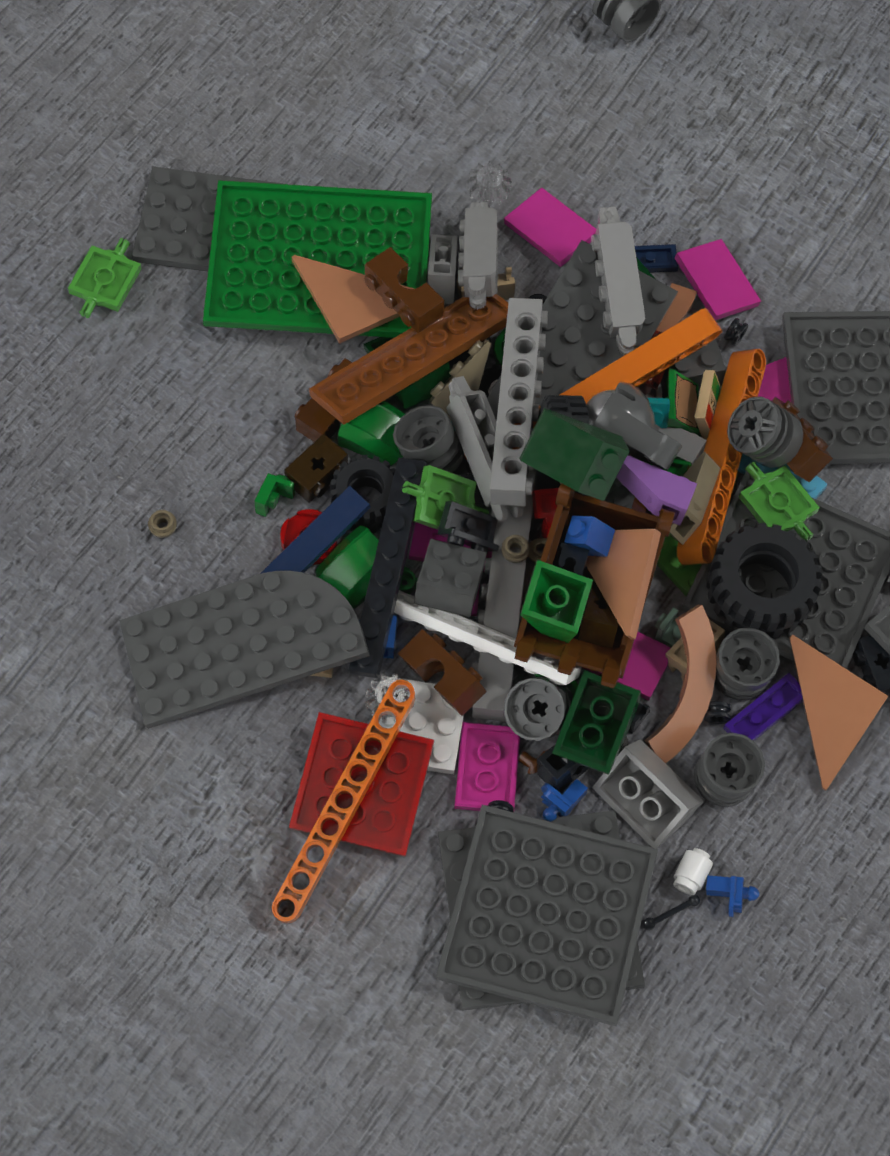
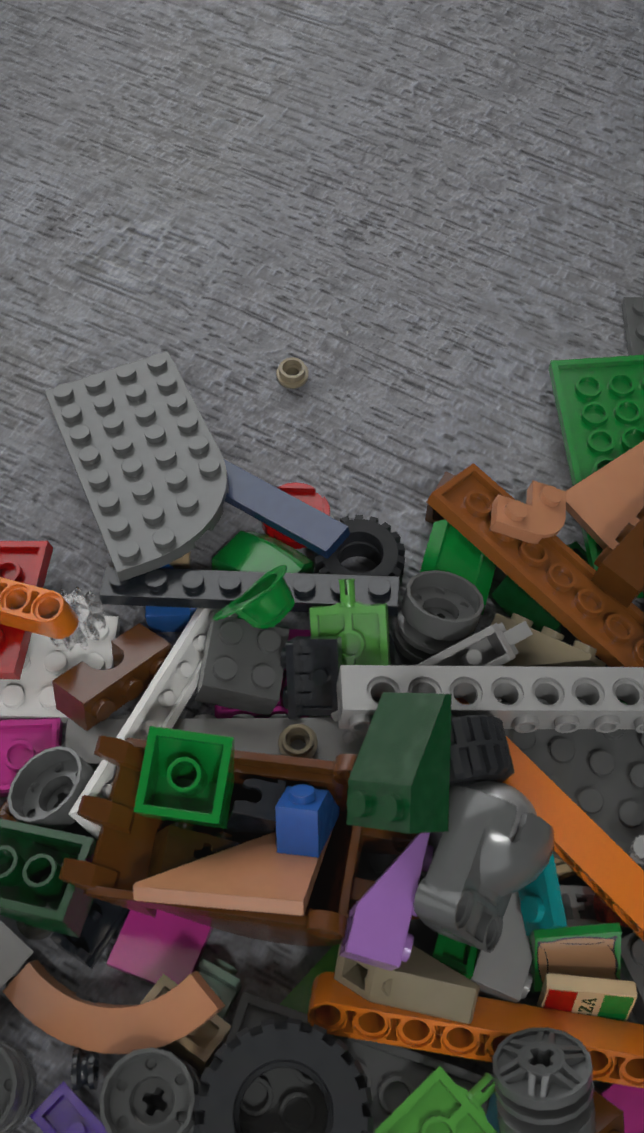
camera: 85 degrees right, 5 degrees down
bright green plate [68,238,142,318] -> none
green bracket [254,473,295,517] -> none
dark brown brick [284,434,348,503] -> none
none -> green piece [213,565,295,629]
none -> nougat plate [490,480,566,544]

